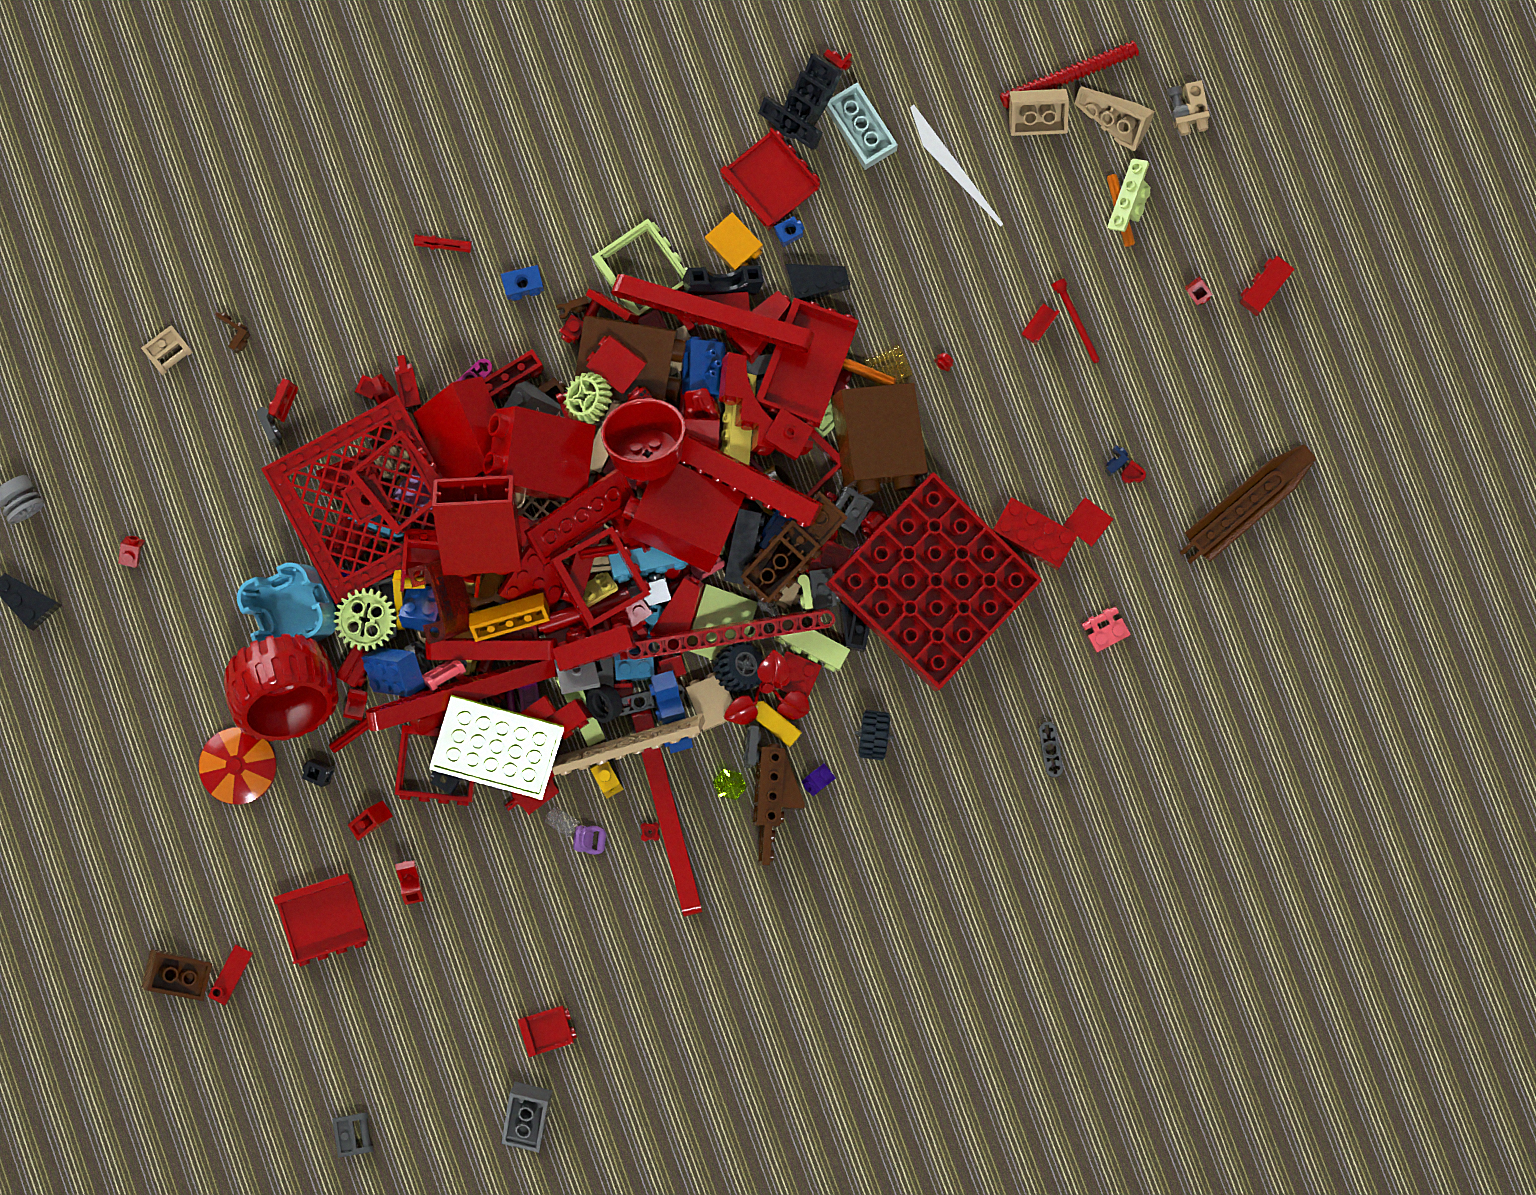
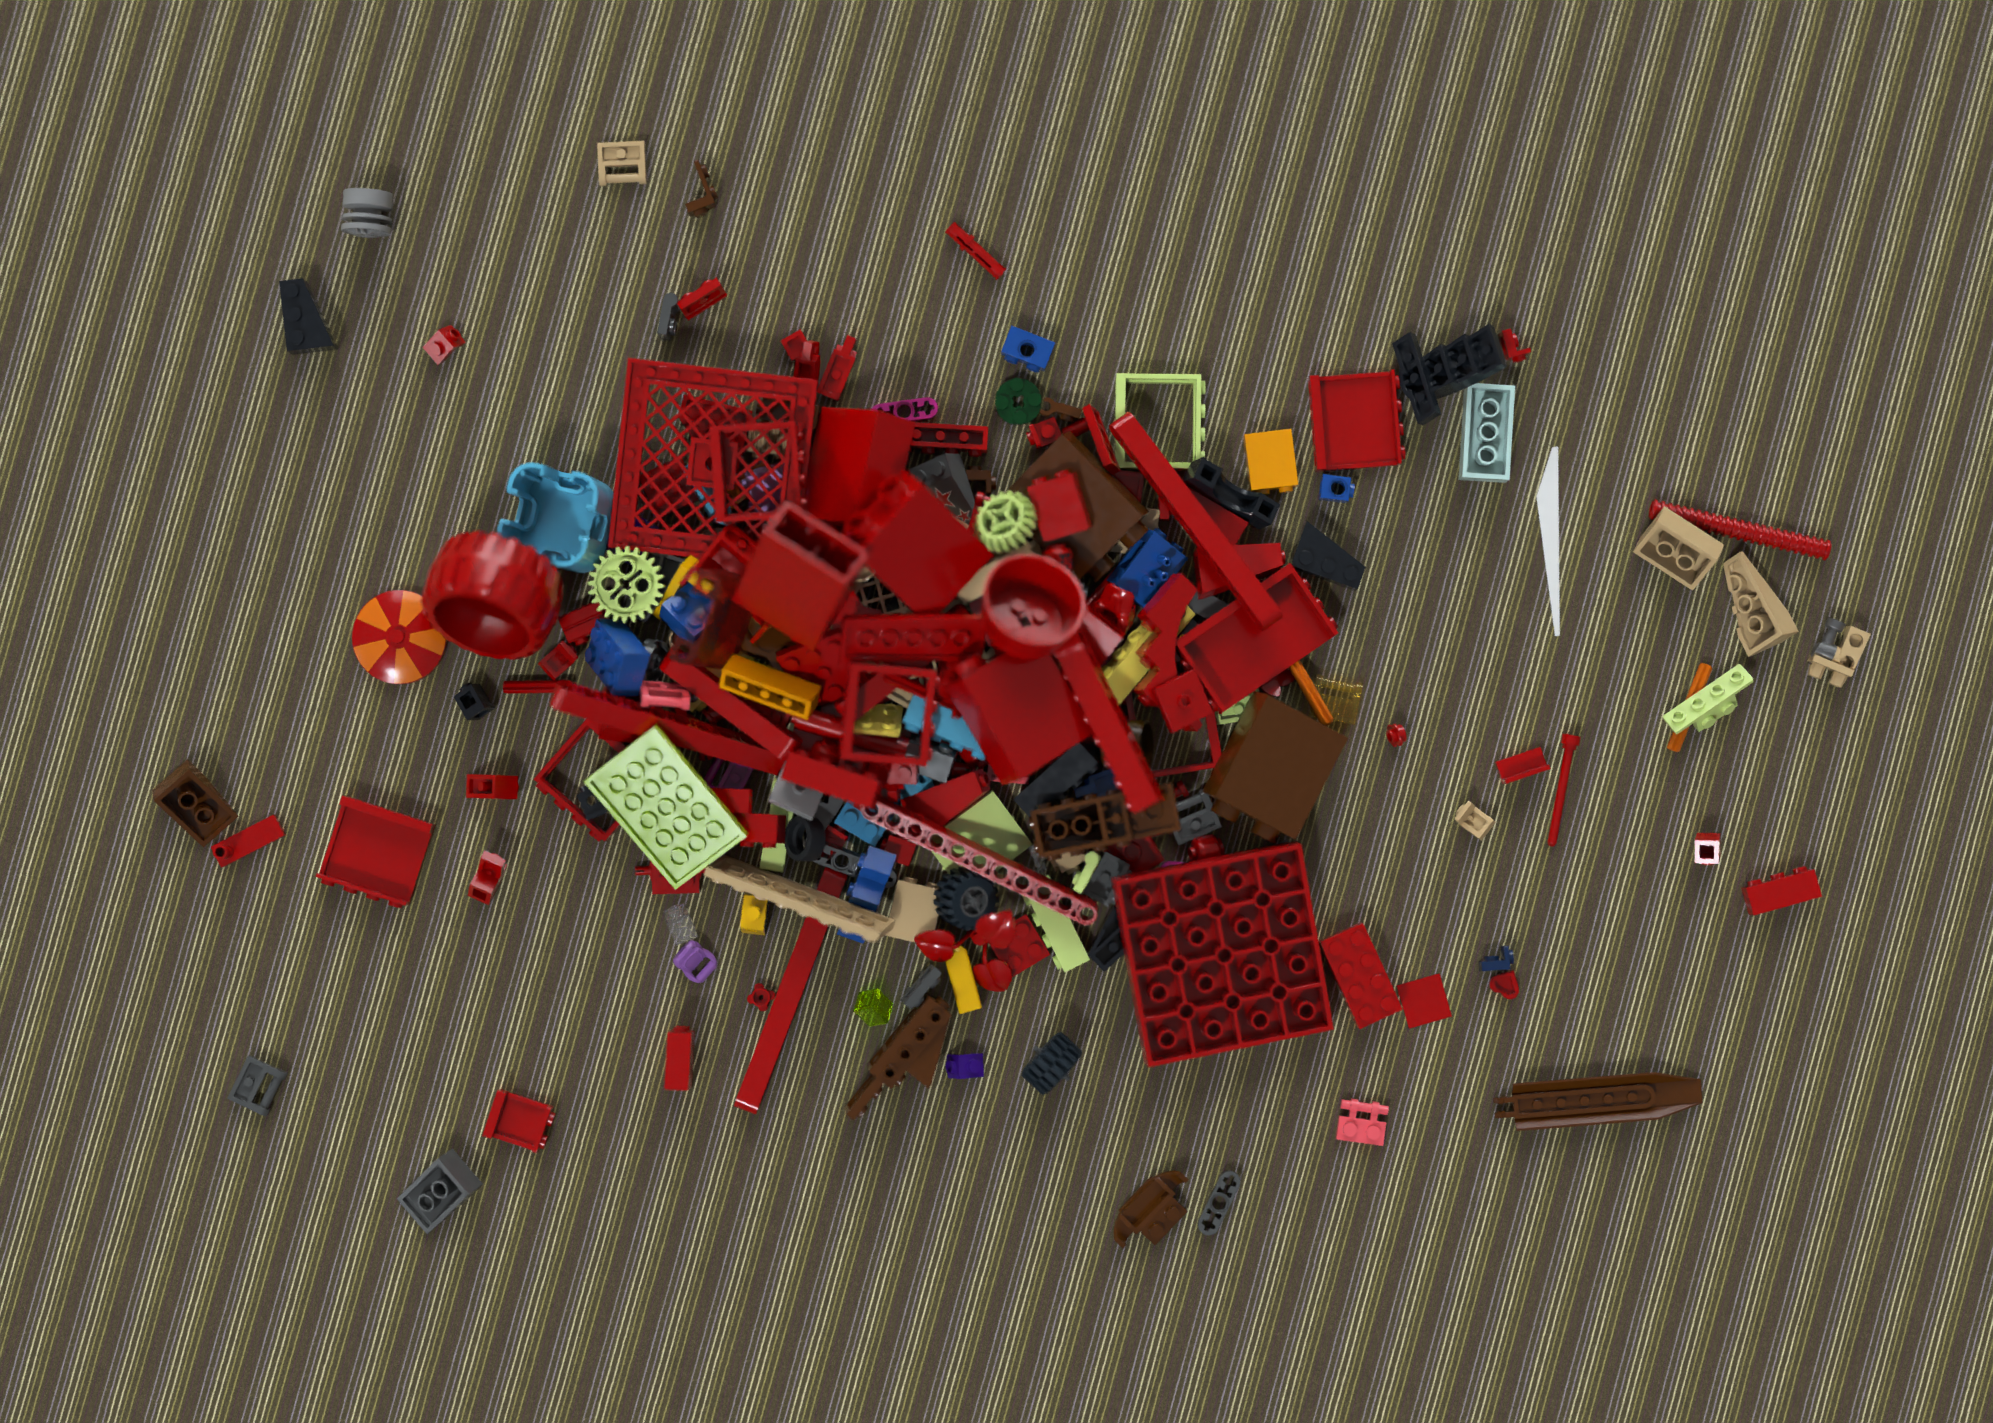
camera: 40 degrees right, 5 degrees up
none -> red brick [664,1025,695,1091]
none -> dark green plate [995,378,1042,426]
none -> reddish brown plate [1114,1171,1189,1248]
none -> tan bracket [1455,801,1496,841]

